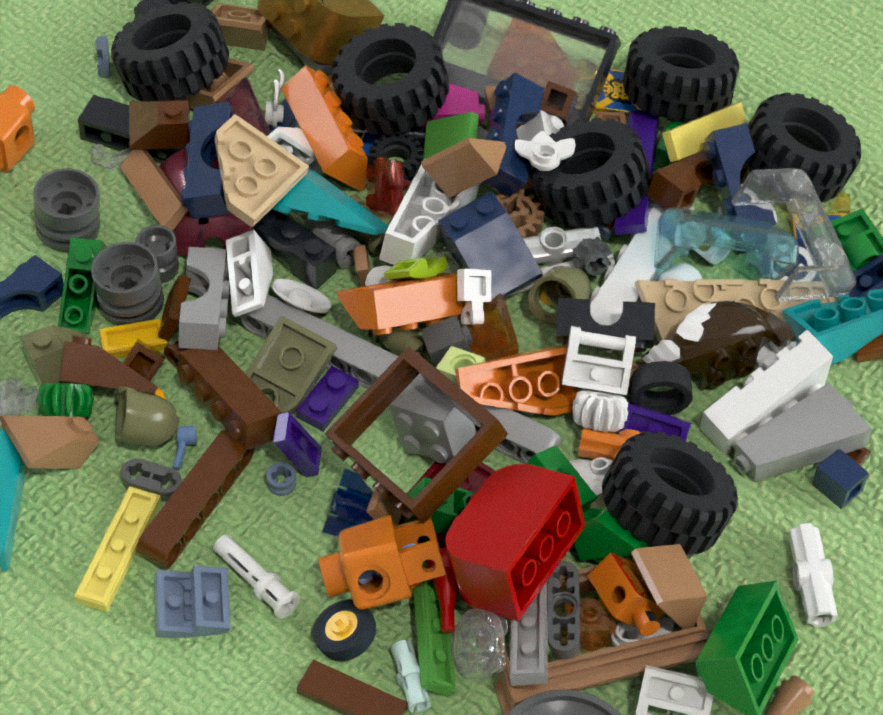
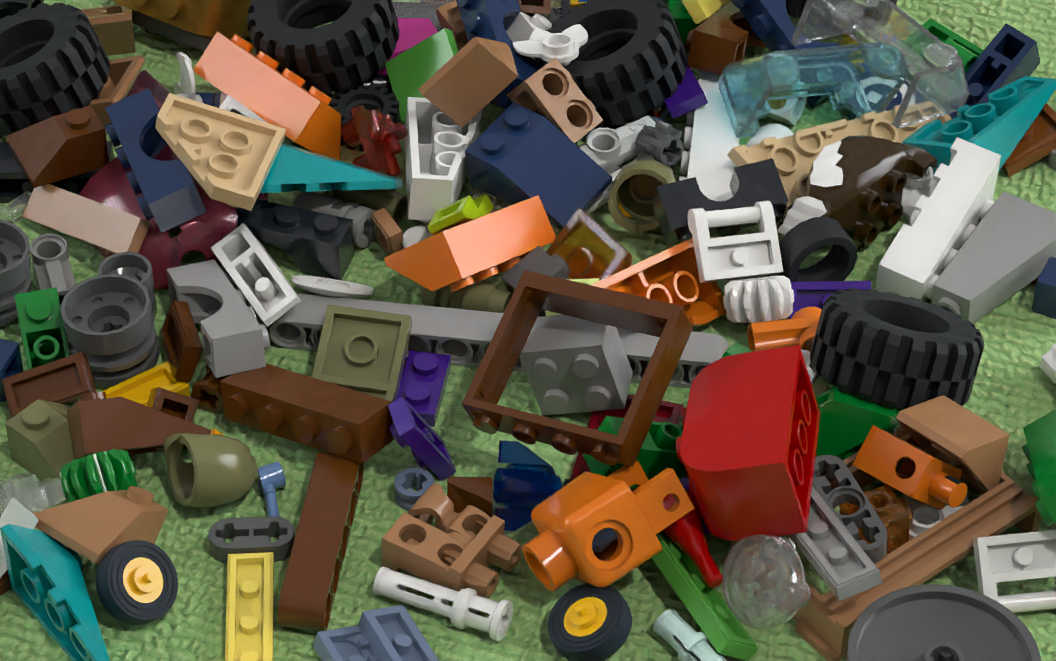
camera: 20 degrees left, 10 degrees down
medium nougat tile [366,489,402,526] -> none
white plate [457,269,491,325] -> none
none -> reddish brown tile [1,352,96,418]
none -> light grey piece [30,234,76,307]
none -> black wheel [96,540,178,625]
none -> medium nougat hips [381,484,521,599]
none -> reddish brown slope [447,477,492,518]
none -> medium nougat brick [507,57,603,143]

